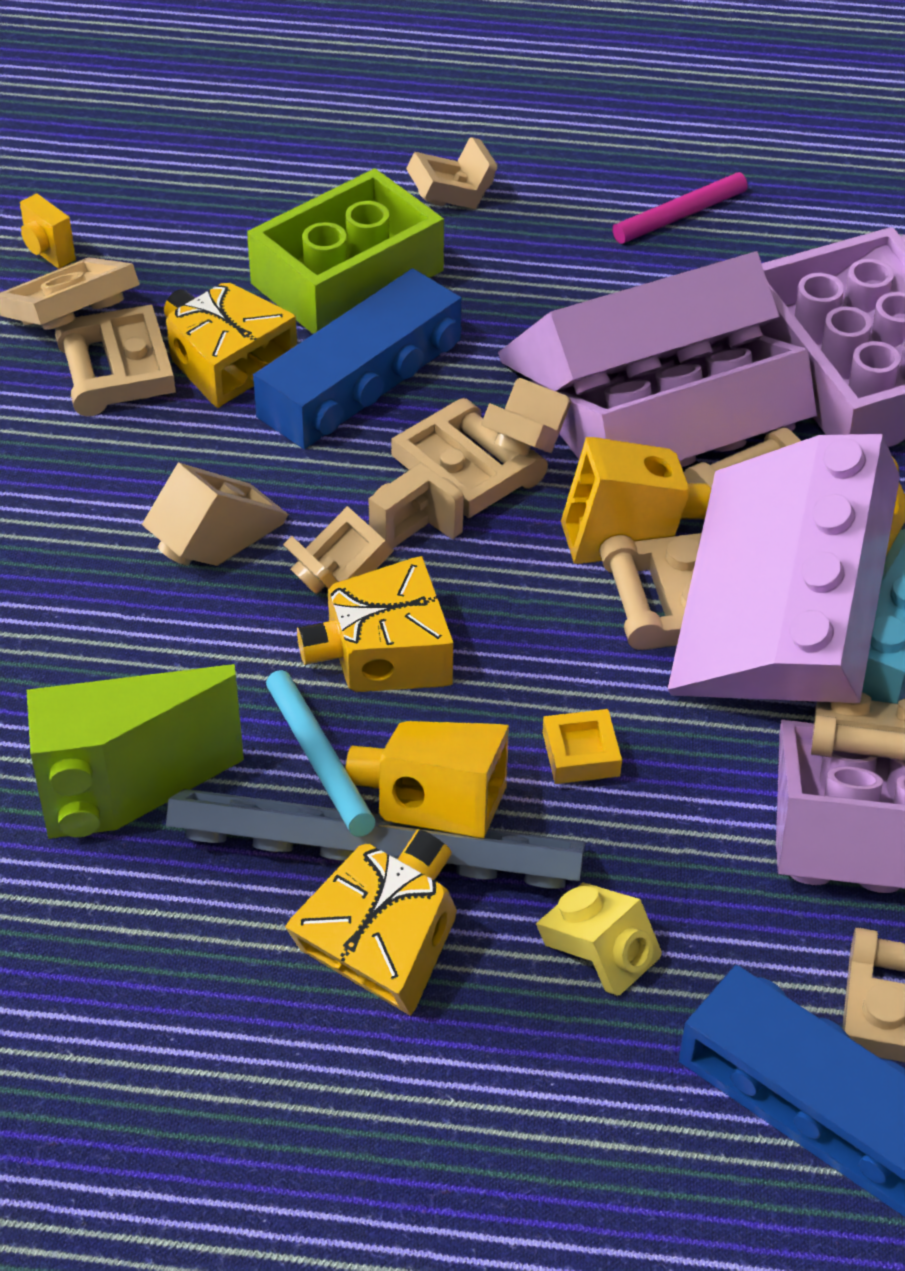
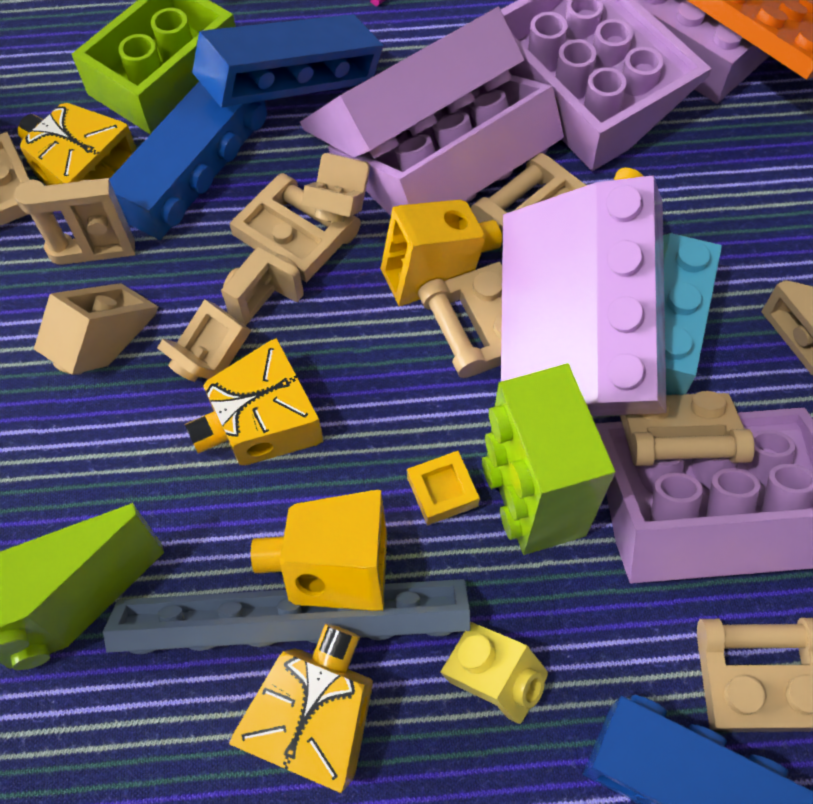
camera: 10 degrees left, 15 degrees up
medium azure bar [266,670,375,837] -> none
none -> tan plate [14,178,135,265]
none -> blue brick [192,14,384,108]
none -> lime brick [482,363,616,555]

